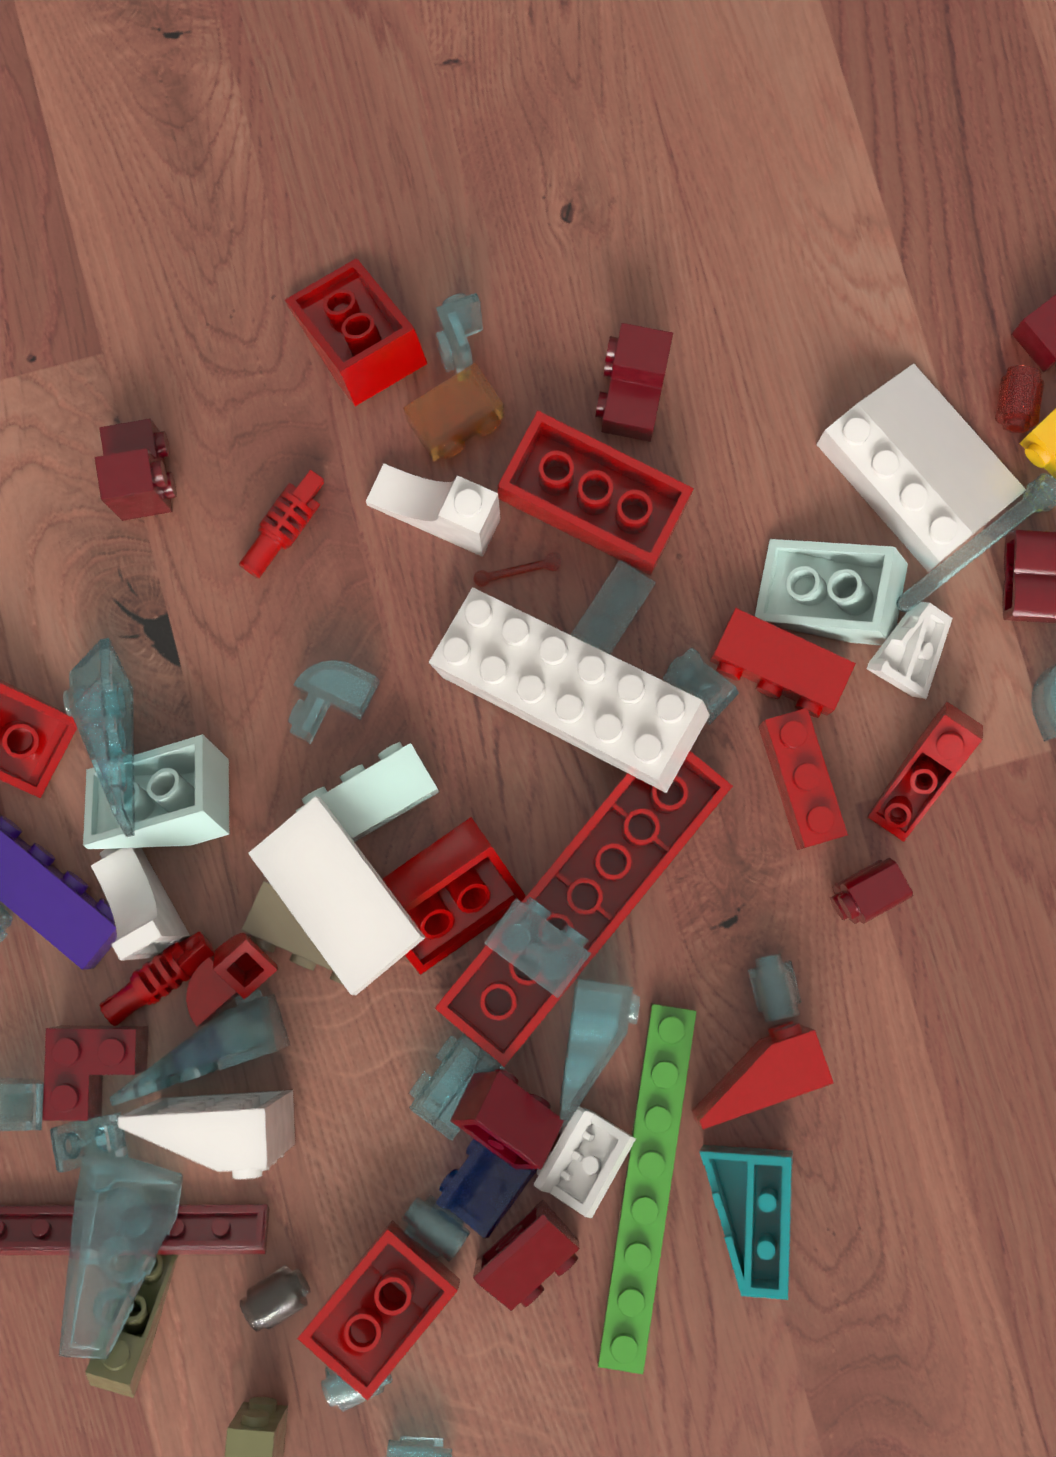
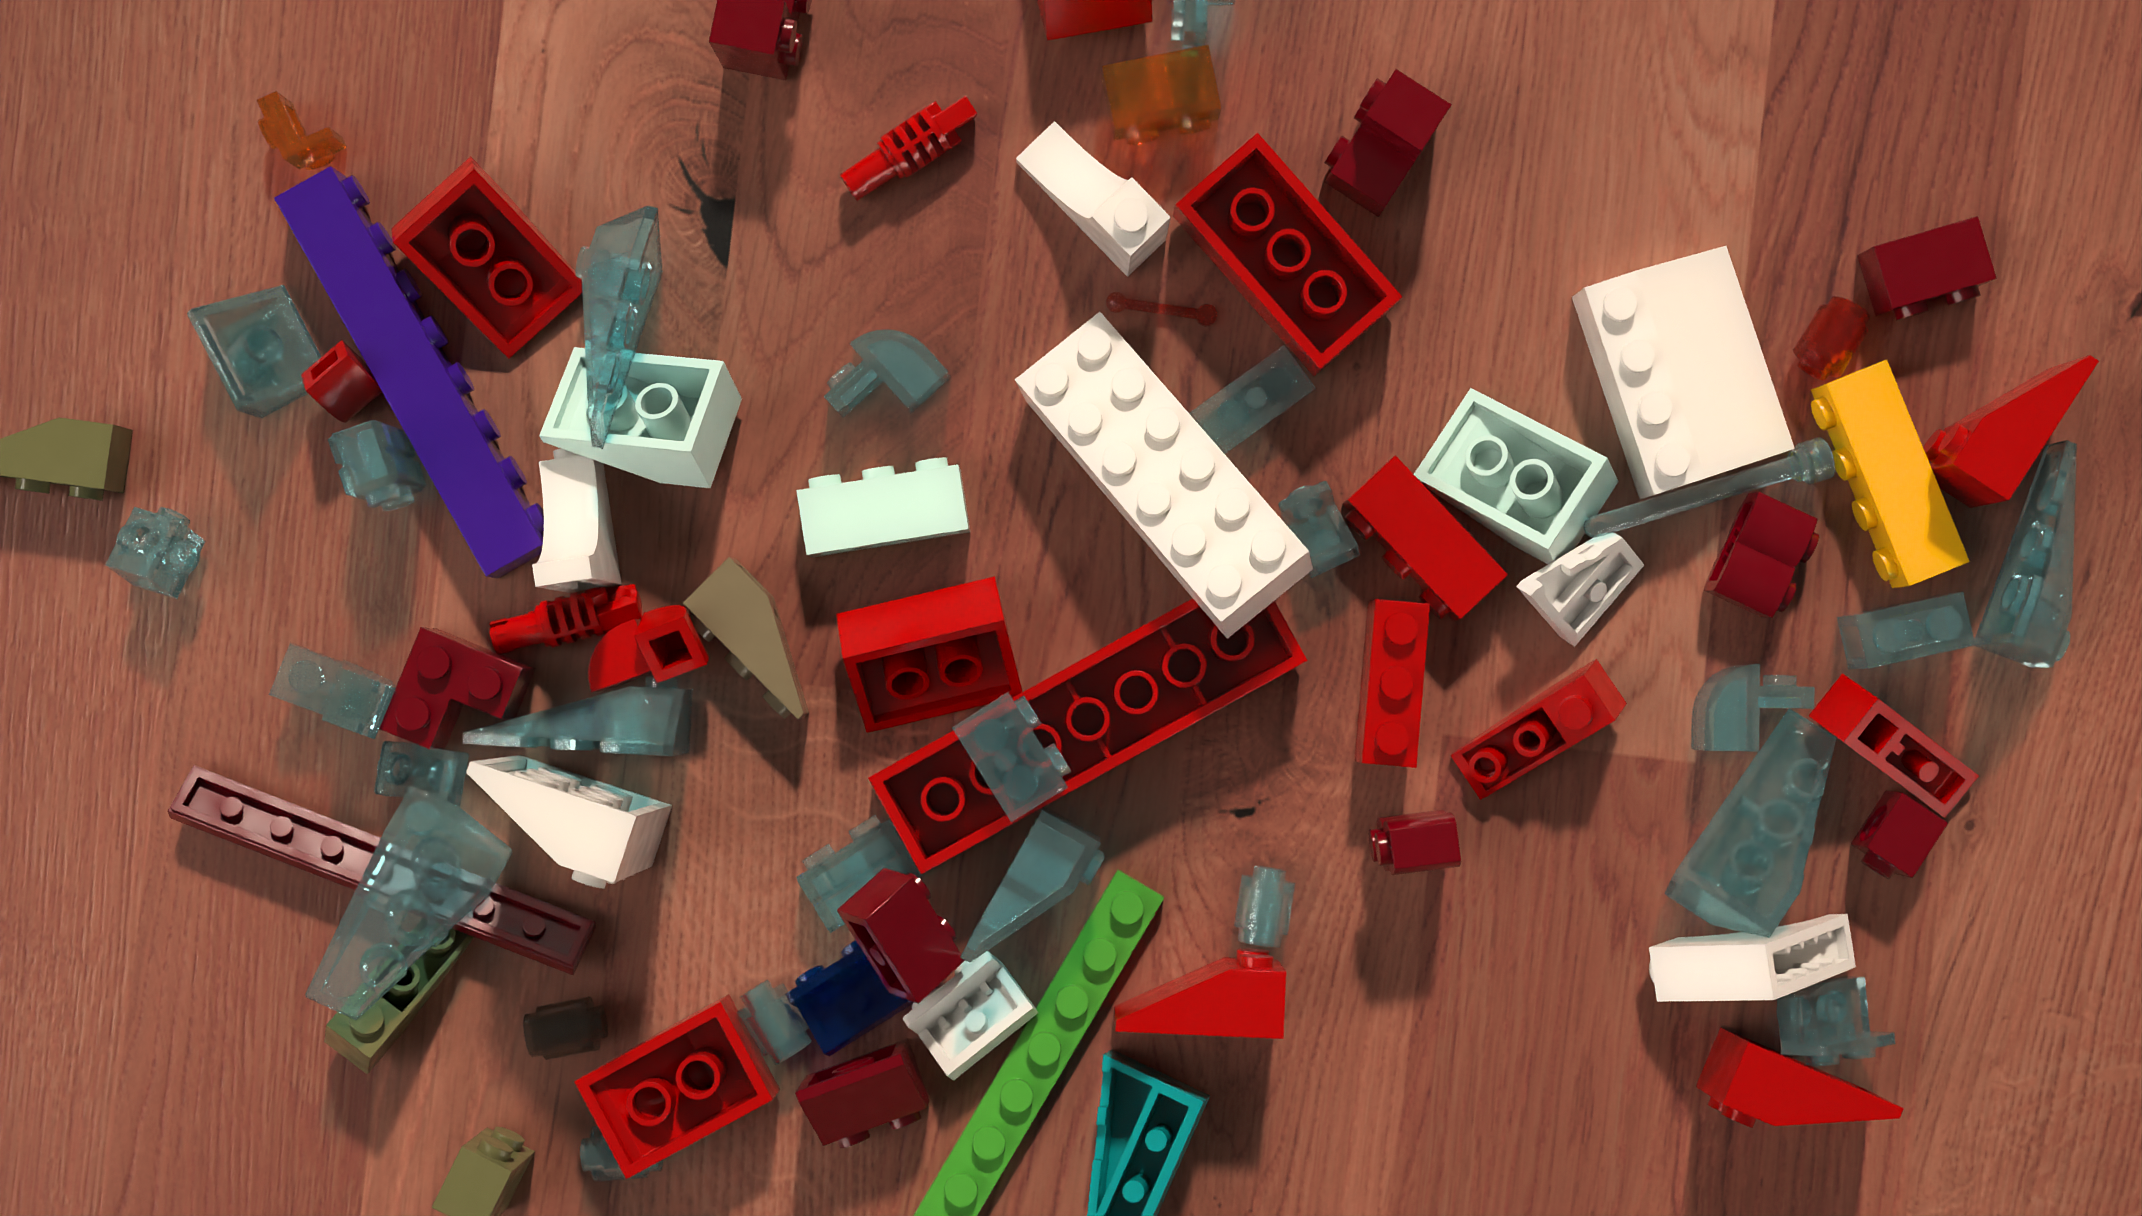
camera: 20 degrees right, 5 degrees up
white tile [248,796,426,995] -> none

